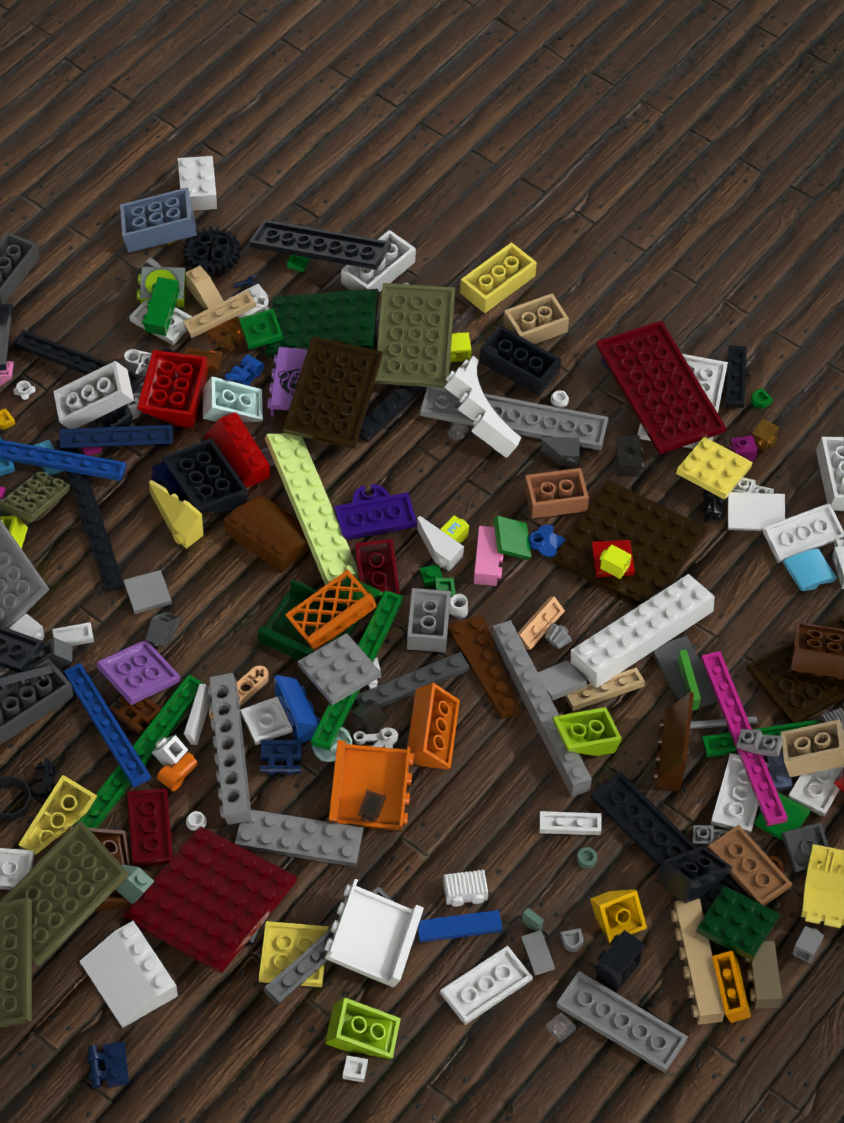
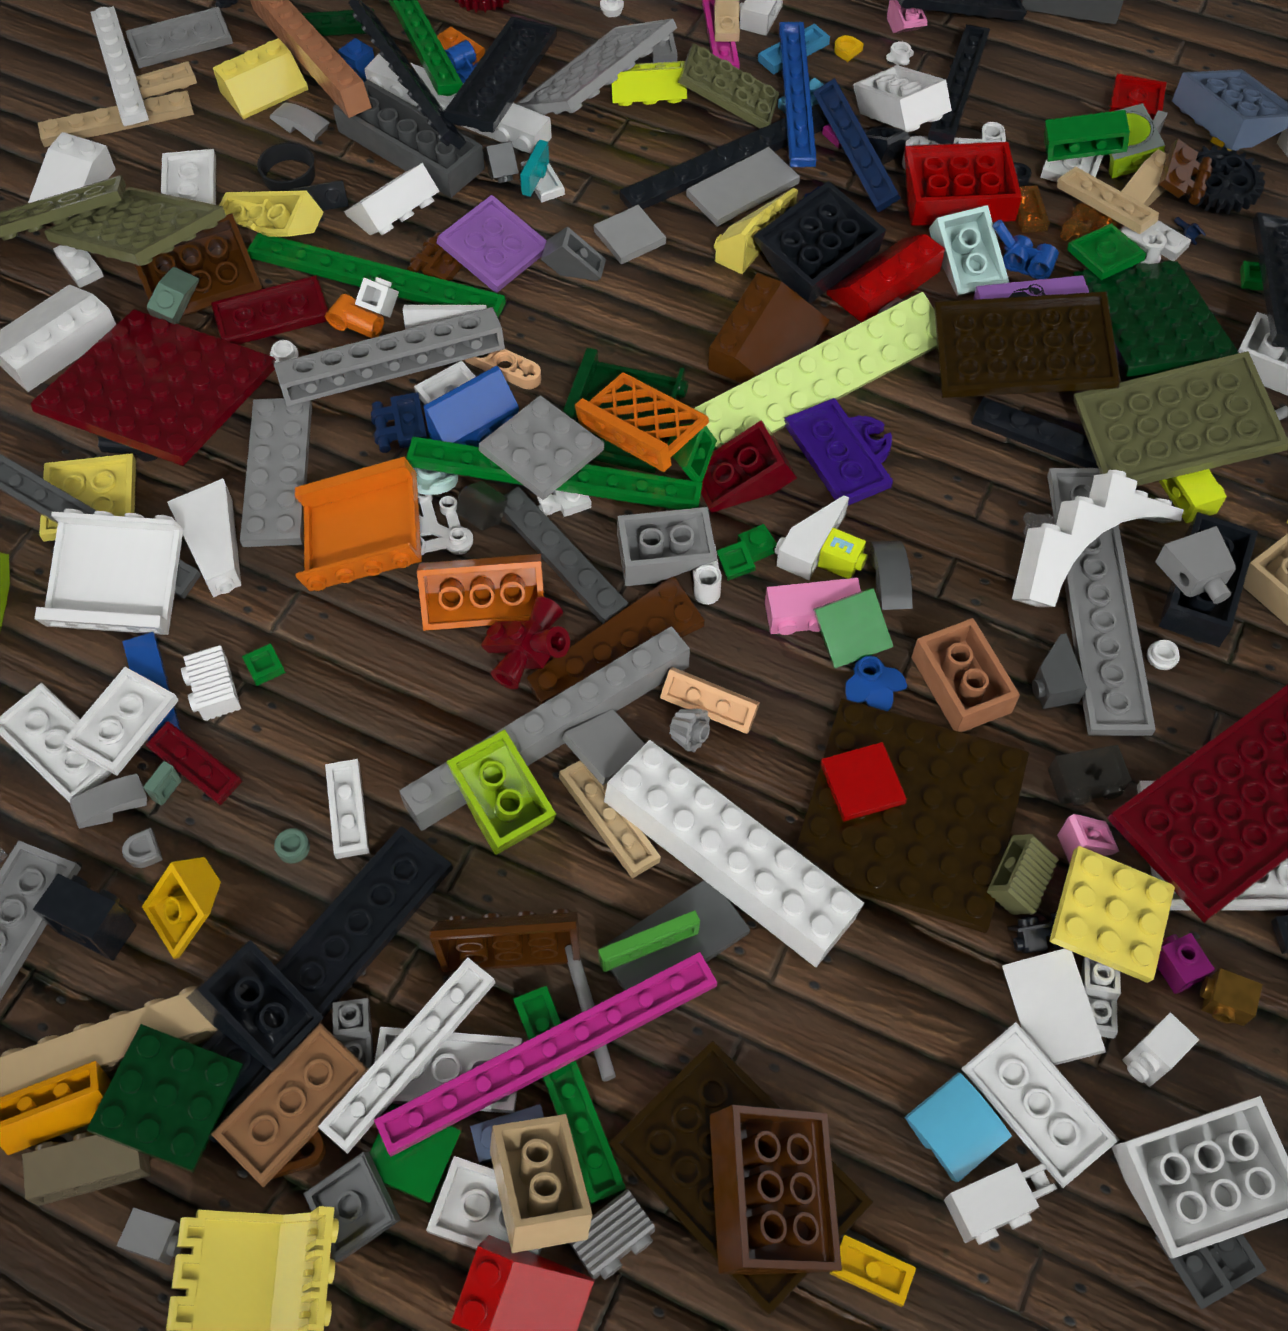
camera: 80 degrees right, 5 degrees up
blue tile [63,663,151,788] -> none
clear smoke brick [358,789,386,823] -> none
neon yellow brick [600,544,631,579] -> none
light grey slope [737,729,784,757] -> none
none -> white plate [53,245,104,288]
none -> white plate [62,667,179,776]
none -> dark red tile [146,721,243,806]
none -> white slope [167,478,242,598]
none -> green plate [242,643,286,686]
none -> white plate [318,957,495,1154]
none -> white slope [344,163,440,235]
none -> dark red brick [481,596,570,689]
none -> teal plate [520,140,549,197]
none -> light grey tile [686,147,800,226]
none -> dark grey brick [870,540,913,610]
none -> olive brick [987,834,1059,915]
none -> bright pink slope [1057,814,1119,864]
none -> red plate [1109,73,1167,120]
none -> white brick [1122,1012,1199,1087]
none -> light grey torso [1155,526,1236,604]
none -> reddish brown plate [1158,139,1212,205]

